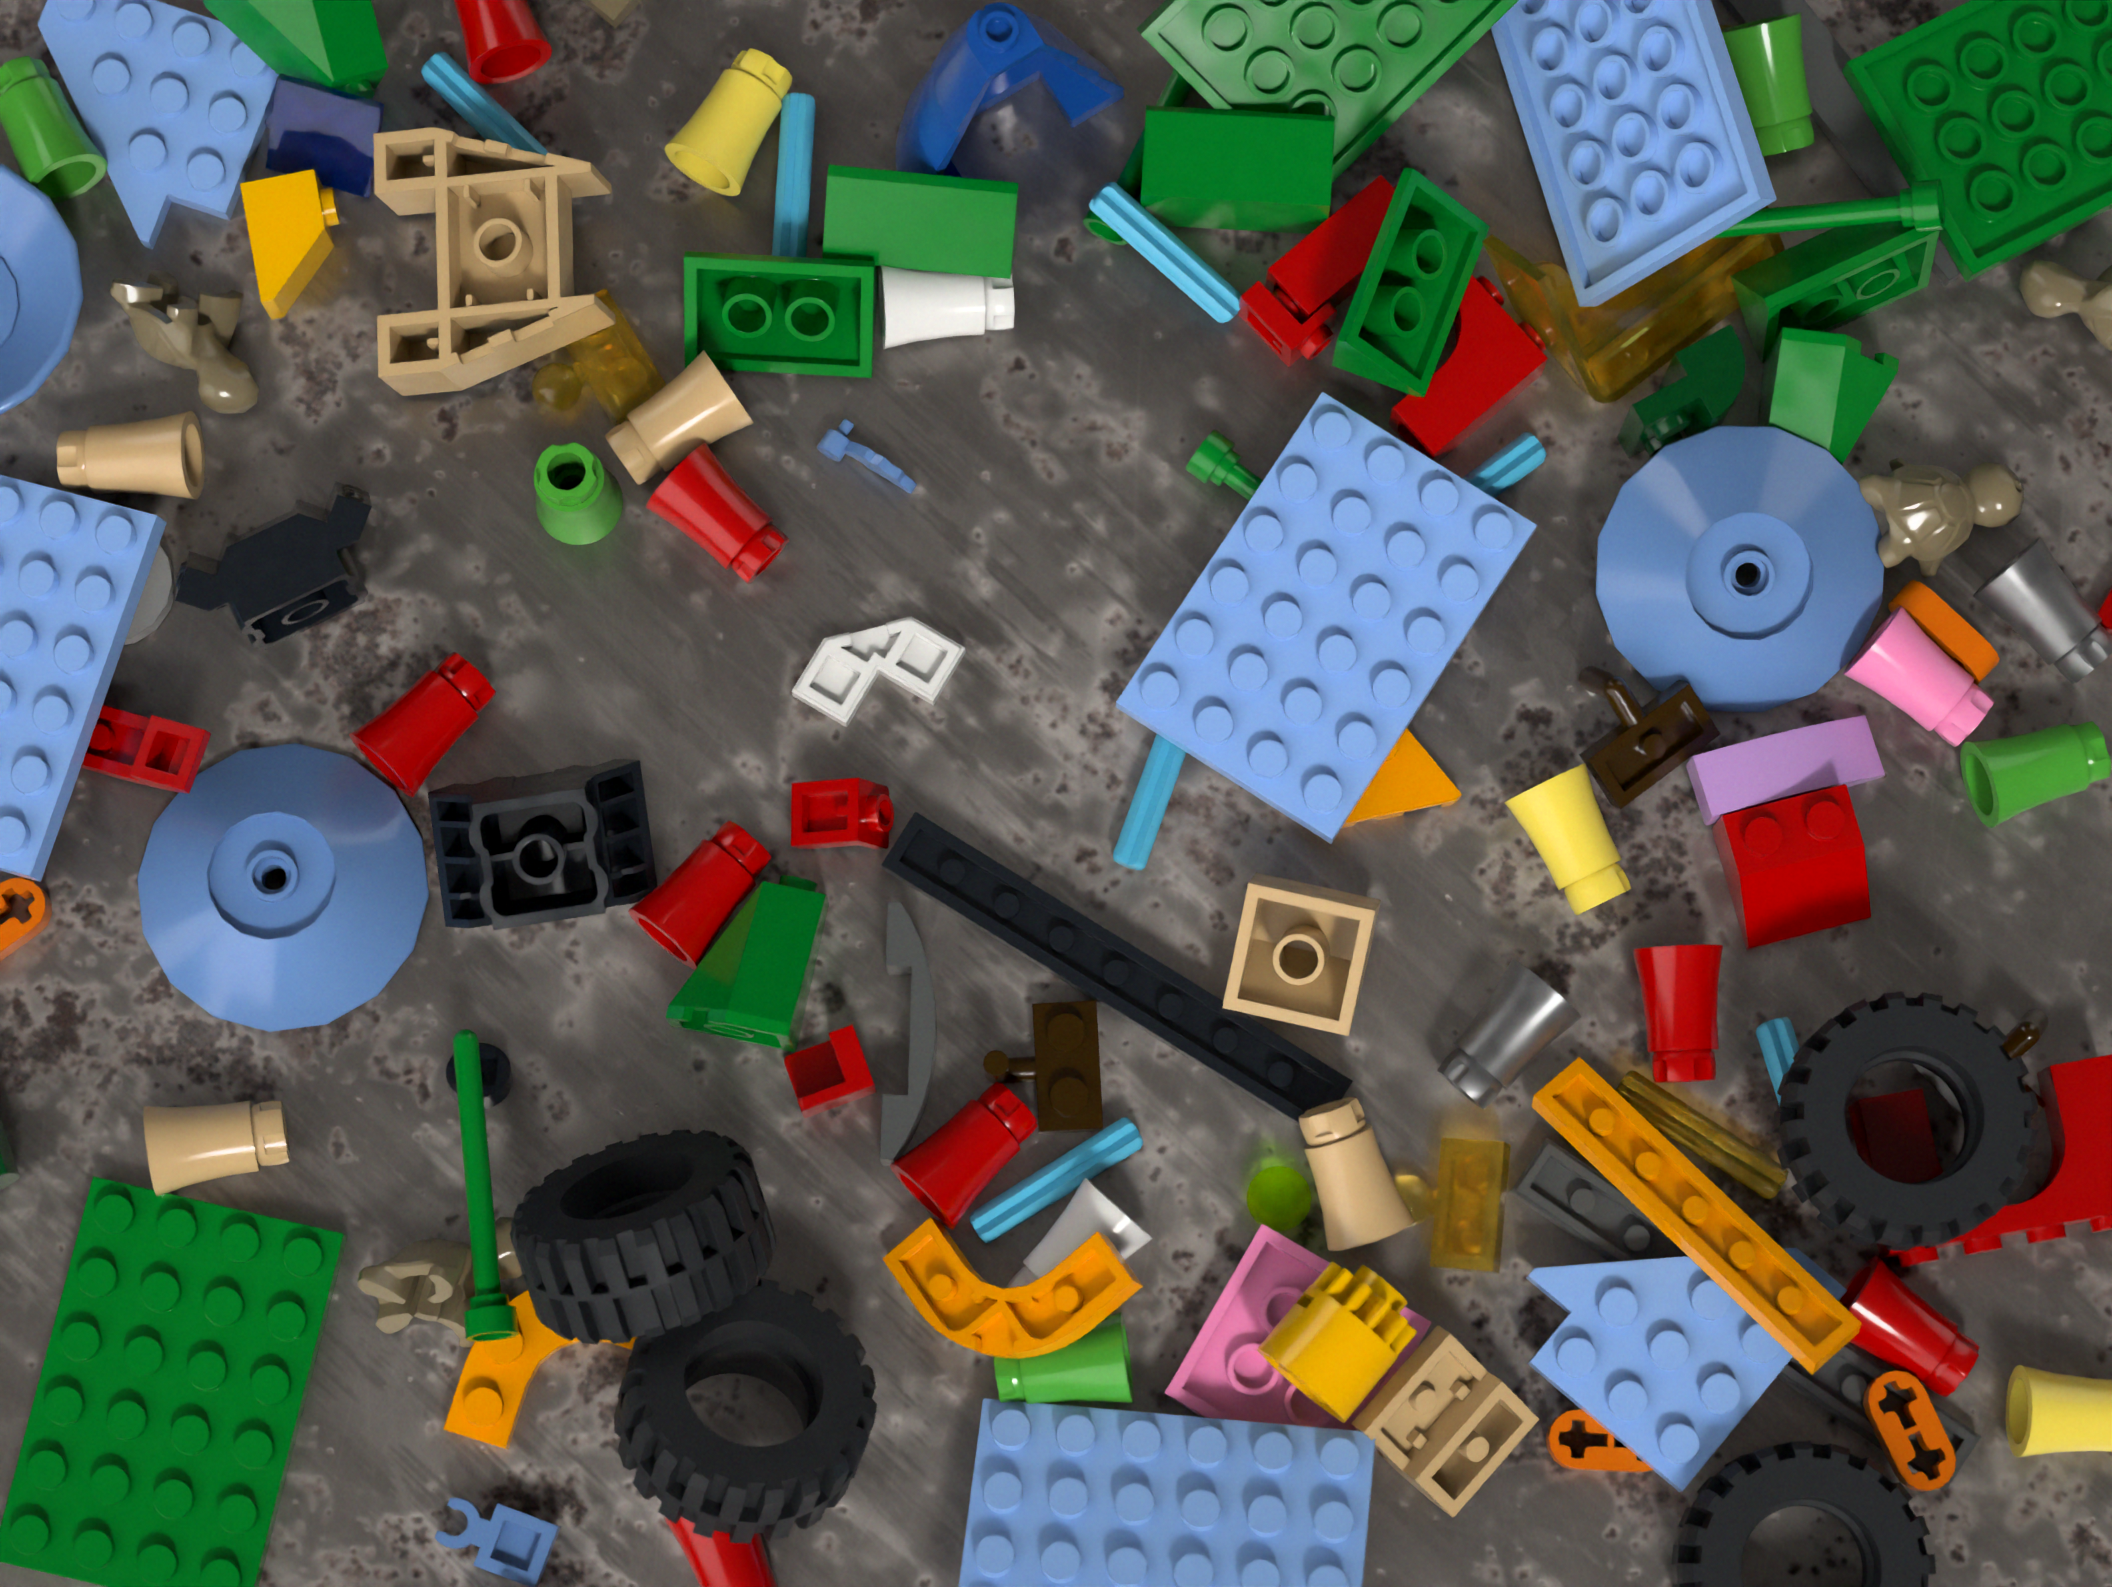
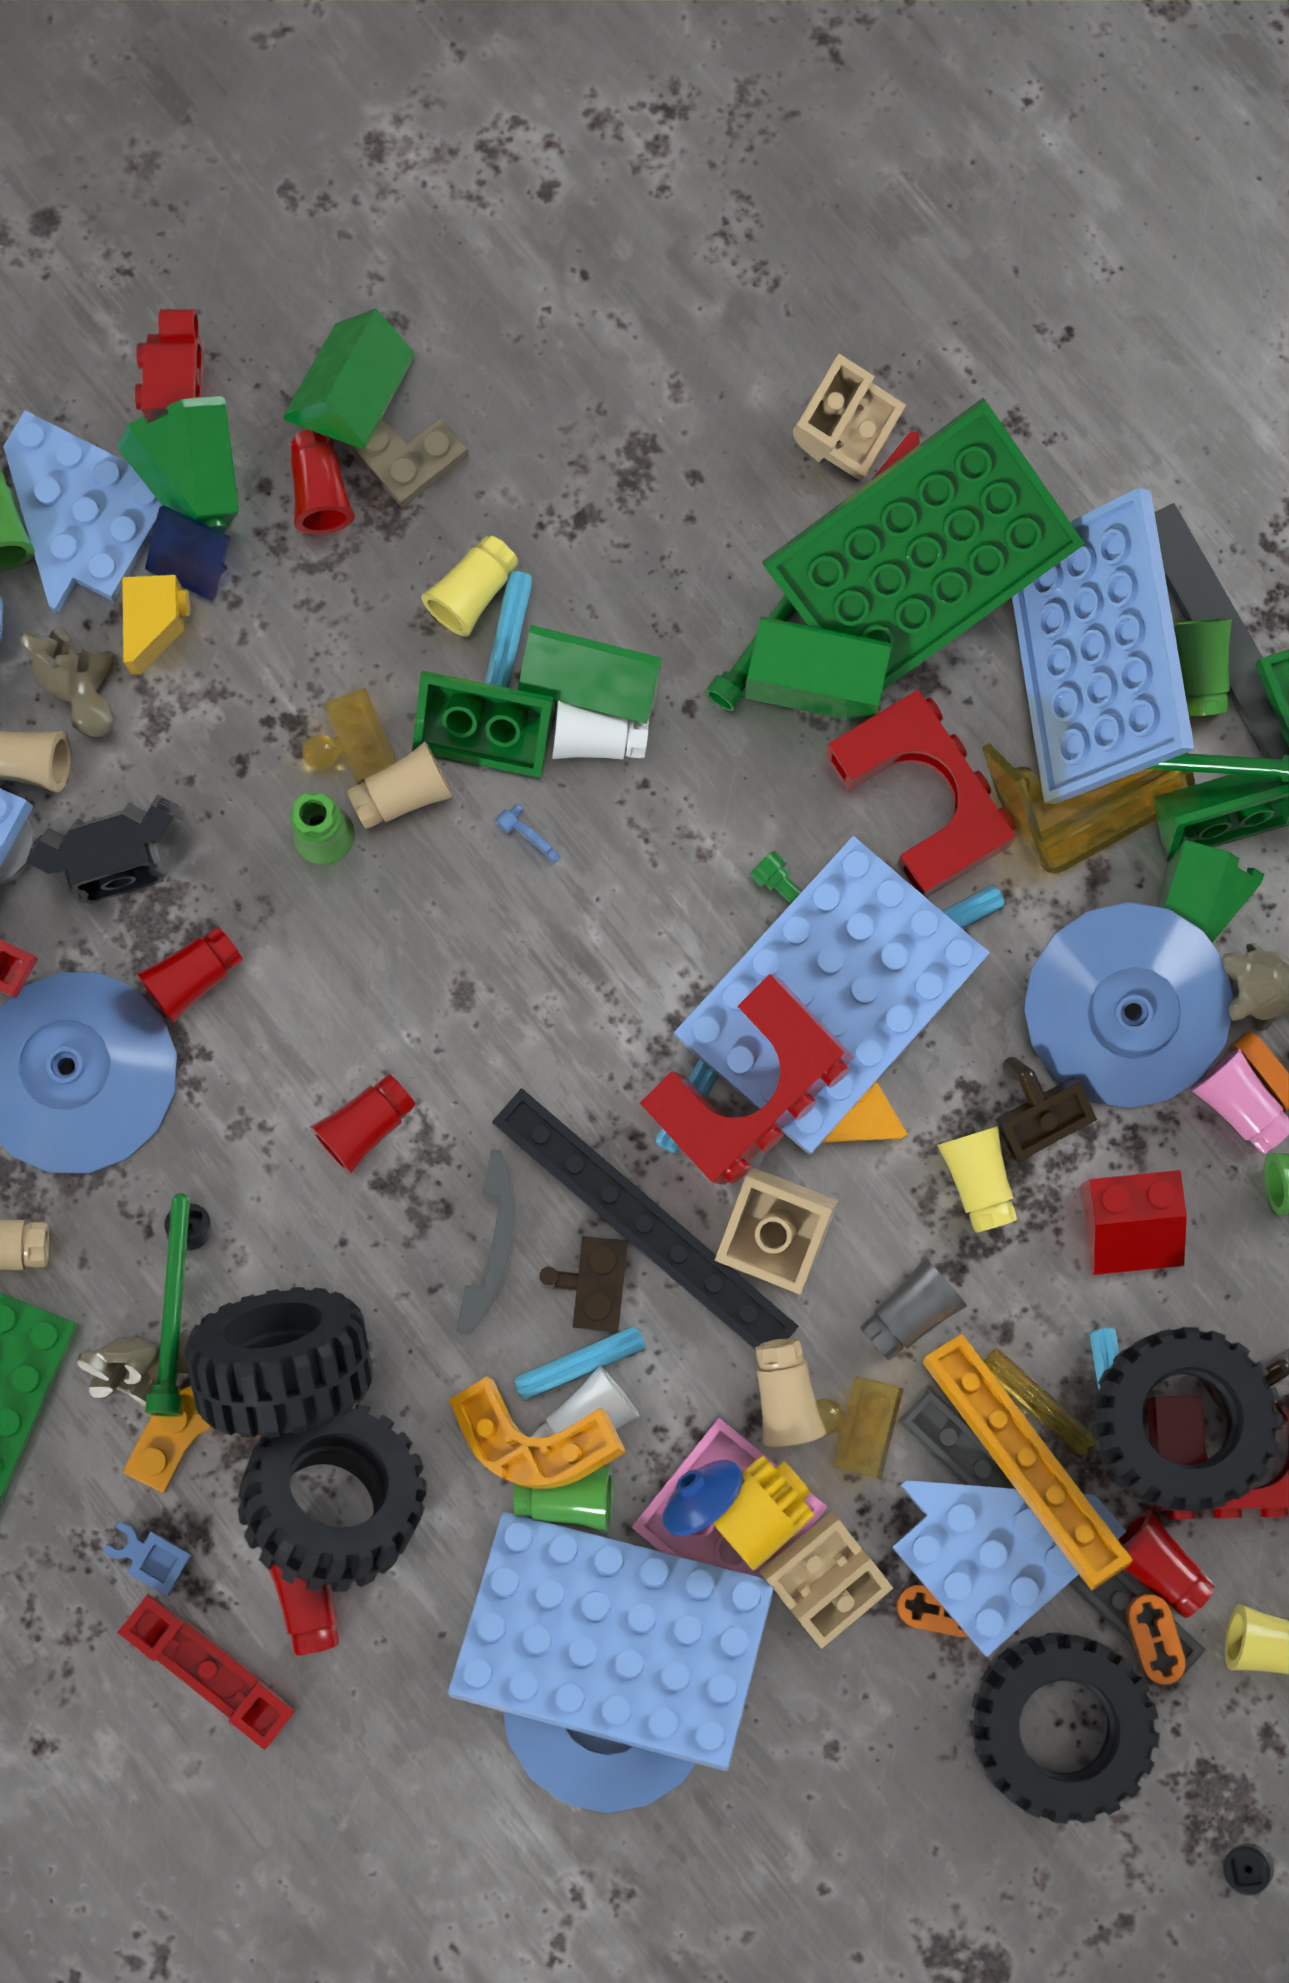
camera: 10 degrees right, 0 degrees up
tan wedge [373,127,616,396] -> none
medium azure axle [421,51,549,155] -> none
black slope [428,759,658,930] -> none
red plant [646,443,789,584] -> none
green slope [665,875,829,1053] -> none
red panel [784,1024,877,1119] -> none
white tile [791,616,966,727] -> none
red bracket [791,777,894,850] -> none
red plant [890,1081,1038,1230] -> none
blue cone [895,2,1125,177] -> none
medium azure axle [1089,181,1242,323] -> none
red bracket [1238,280,1337,367] -> none
clear neon green plate [1246,1166,1311,1232] -> none
green slope [1332,168,1490,397] -> none
dark green brick [1617,324,1745,459] -> none
red plant [1632,944,1723,1083] -> none
lavender slope [1686,715,1885,826] -> none
none -> red arch [640,974,855,1185]
none -> blue dish [662,1460,743,1536]

